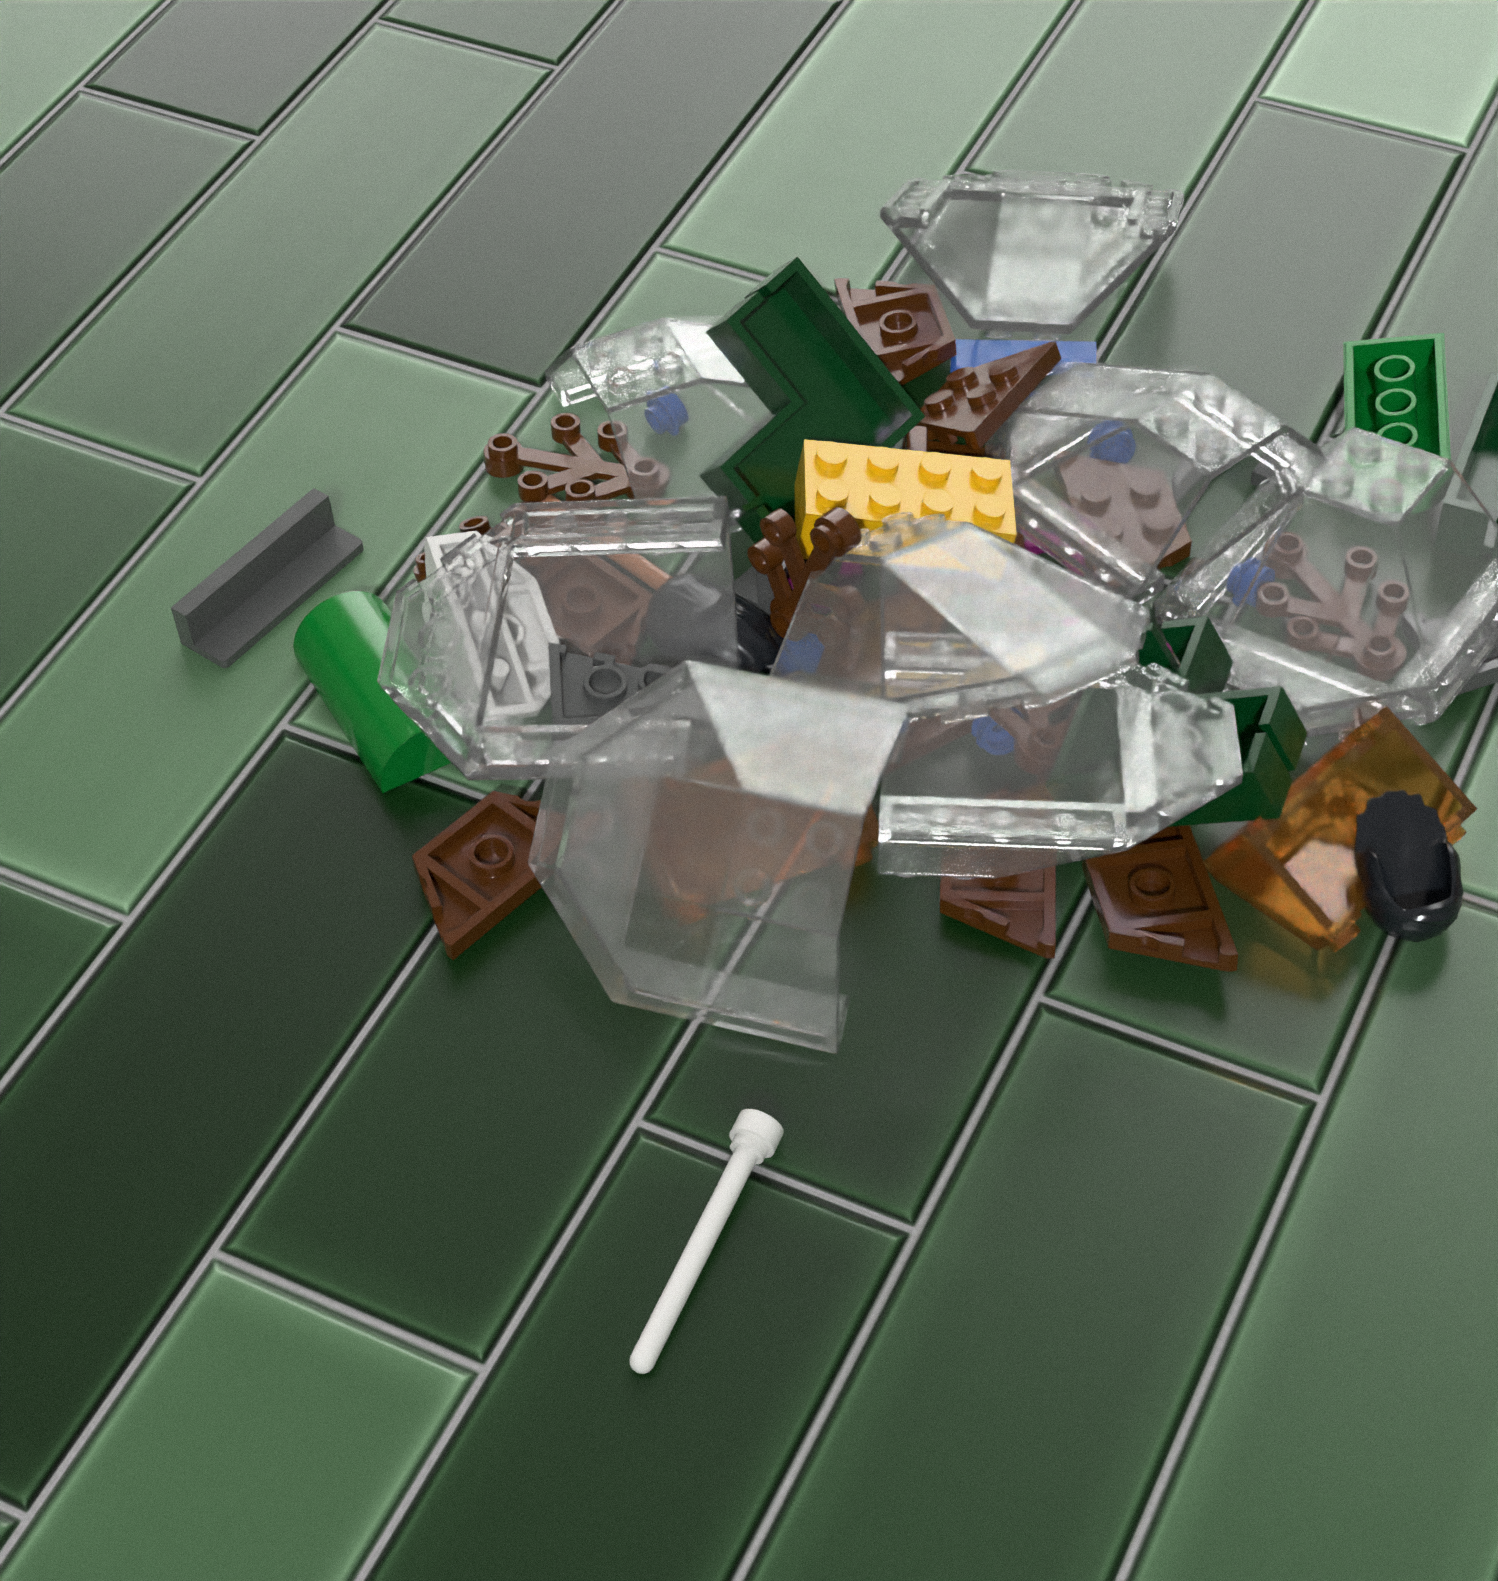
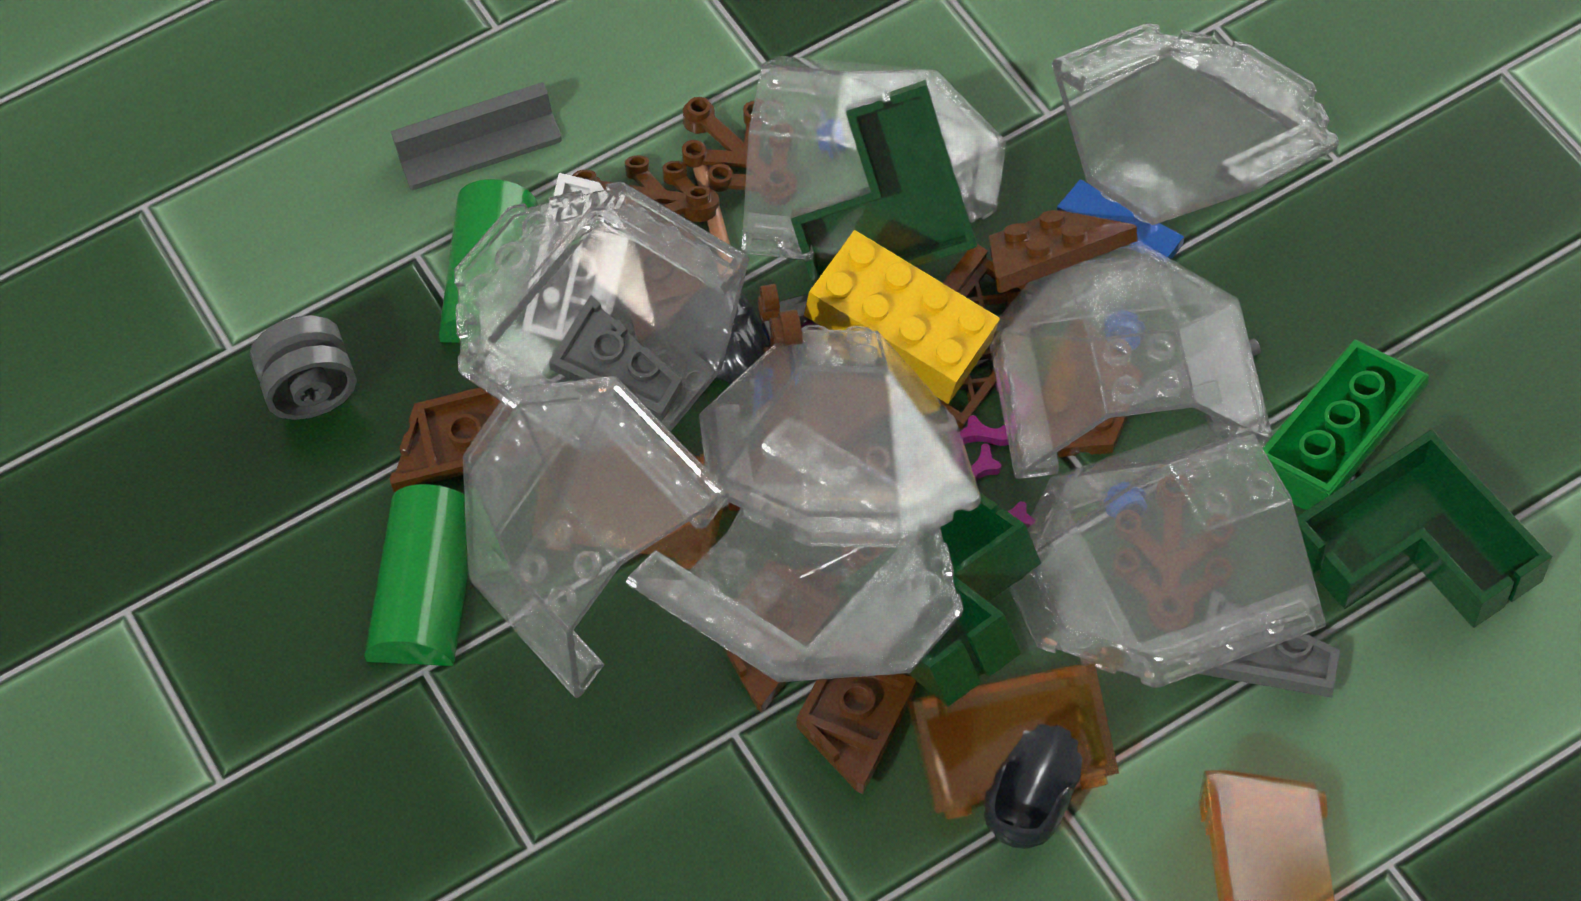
camera: 35 degrees right, 10 degrees up
white piece [629,1109,784,1374] -> none
reddish brown wing [834,278,957,386] -> none
none -> dark grey wheel [250,315,357,420]
none -> green brick [364,484,478,666]

